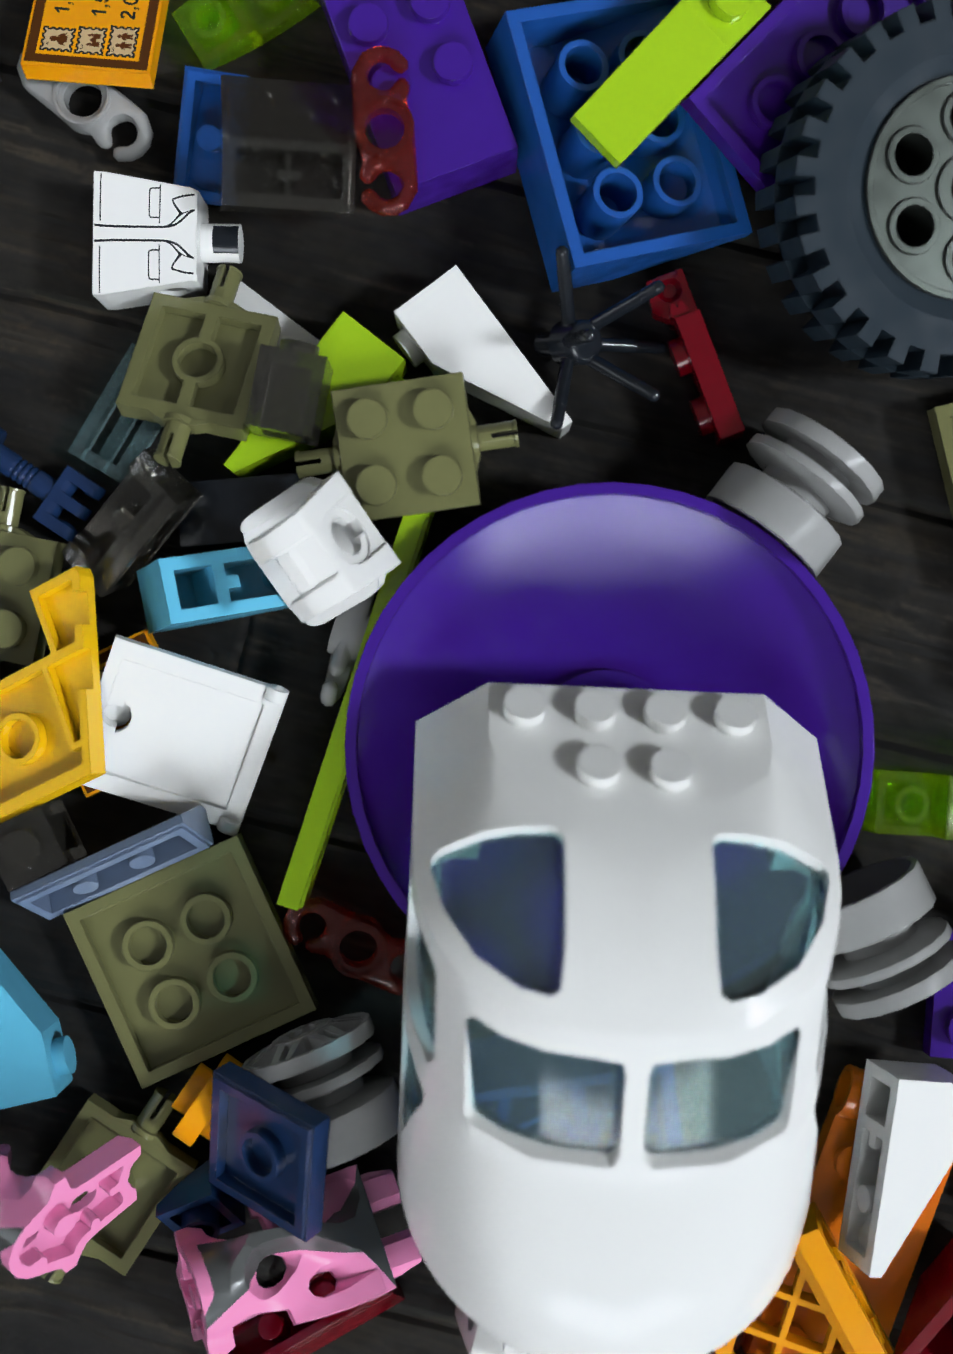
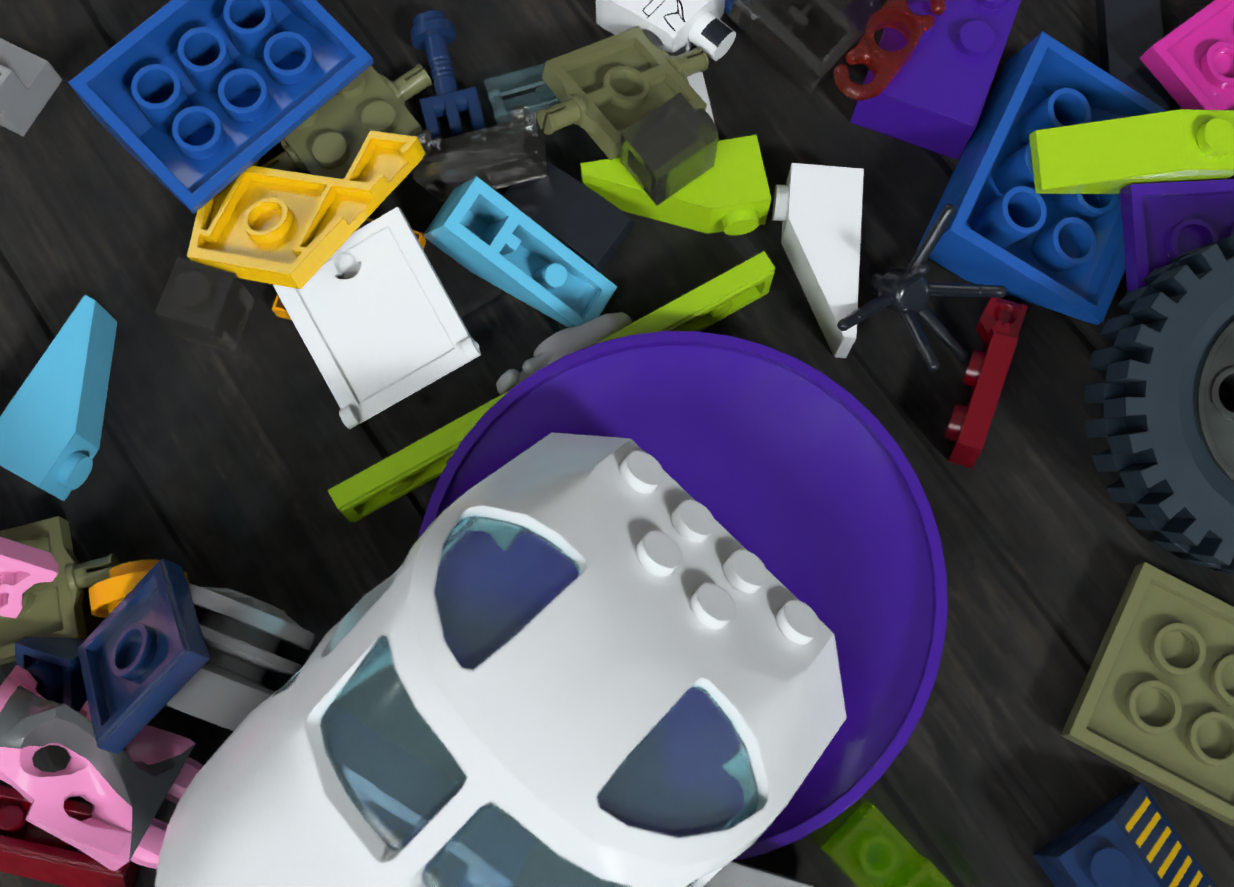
camera: 40 degrees right, 15 degrees down
sand blue slope [10,805,214,920] -> none
olive plate [63,833,319,1089] -> none
white piece [240,471,401,626] -> none
clear red piece [283,897,433,995] -> none
olive plate [295,372,520,521] -> none
light grey wheel [705,407,884,578] -> none

